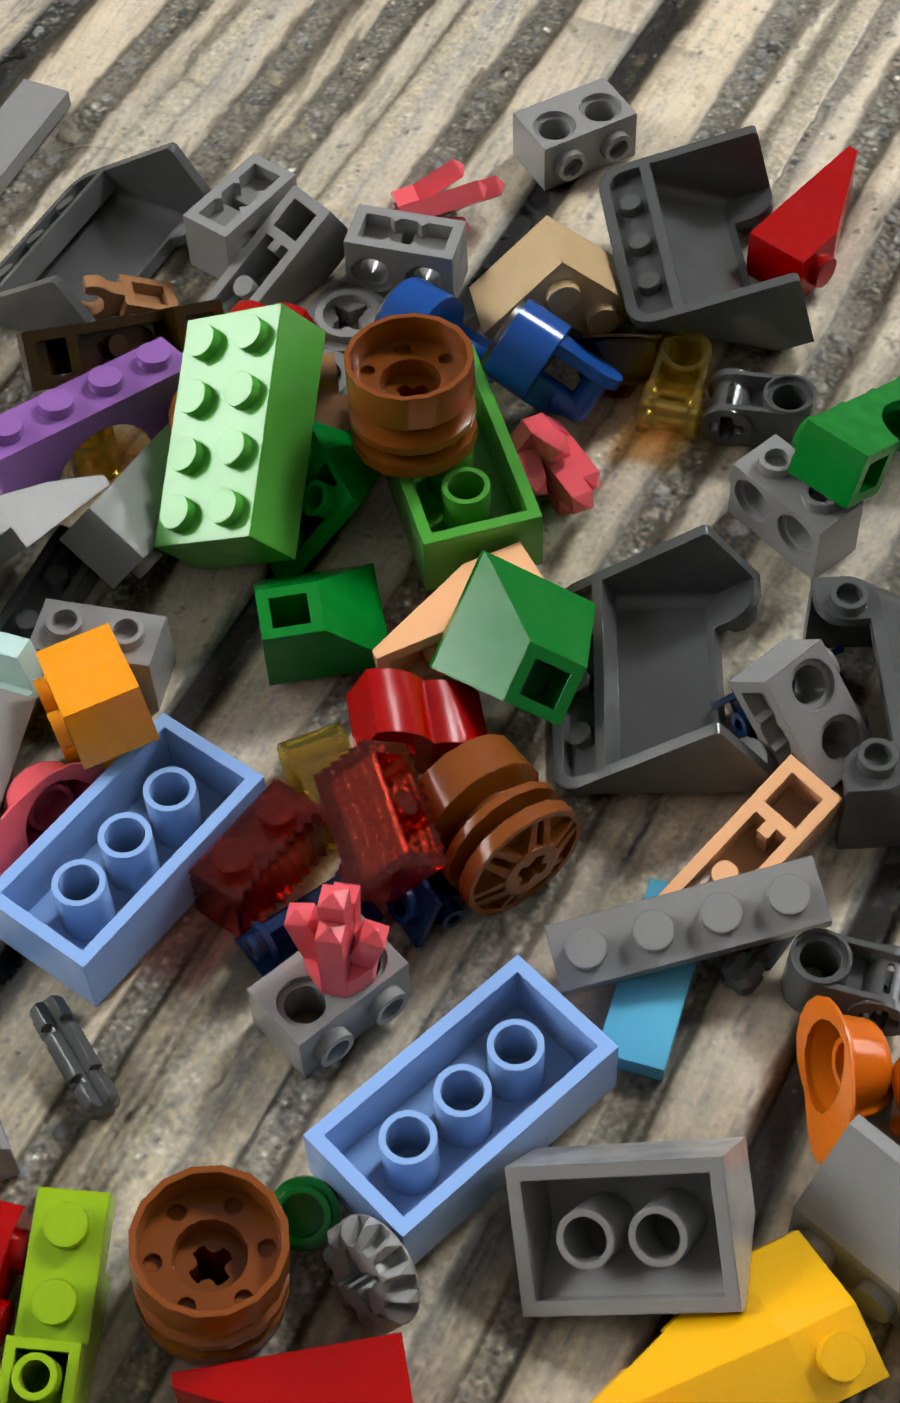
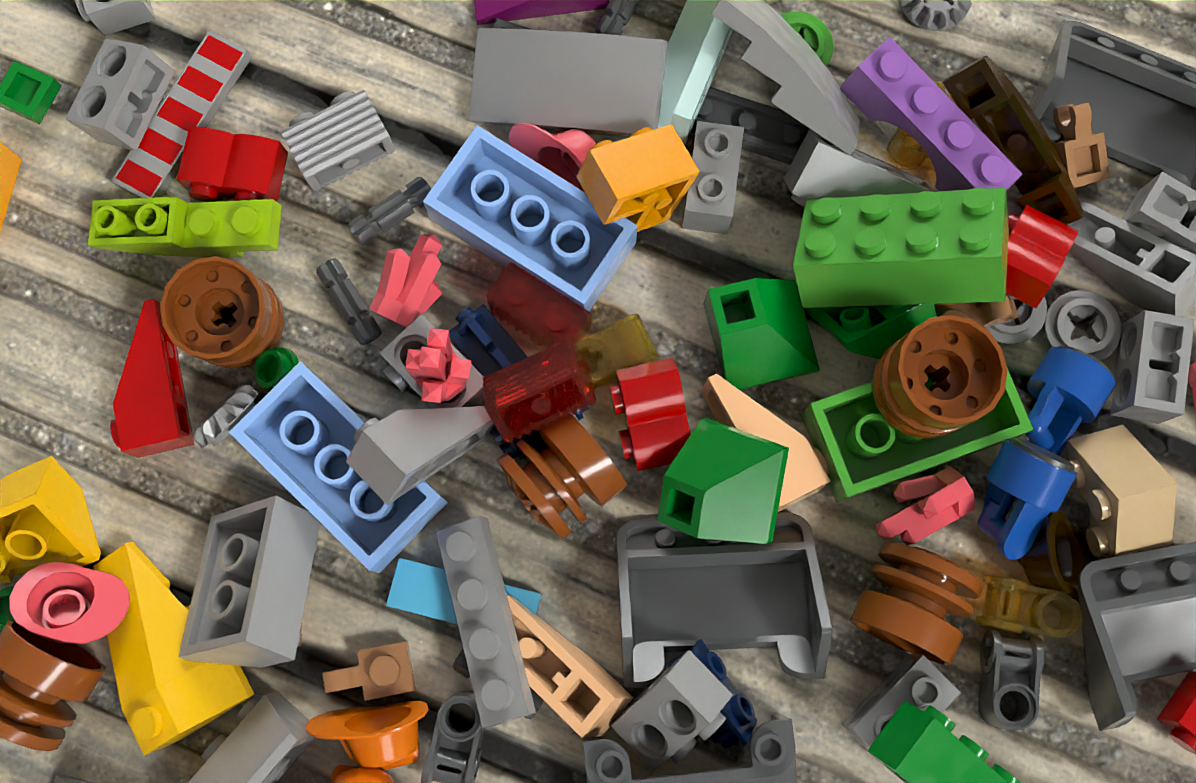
camera: 85 degrees right, 25 degrees up
none -> dark grey axle [316,258,382,345]
none -> medium nougat plate [322,641,416,701]
none -> light grey slope [346,406,503,505]
none -> coral rock [369,234,442,328]
none -> dark orange wheel [850,541,984,666]

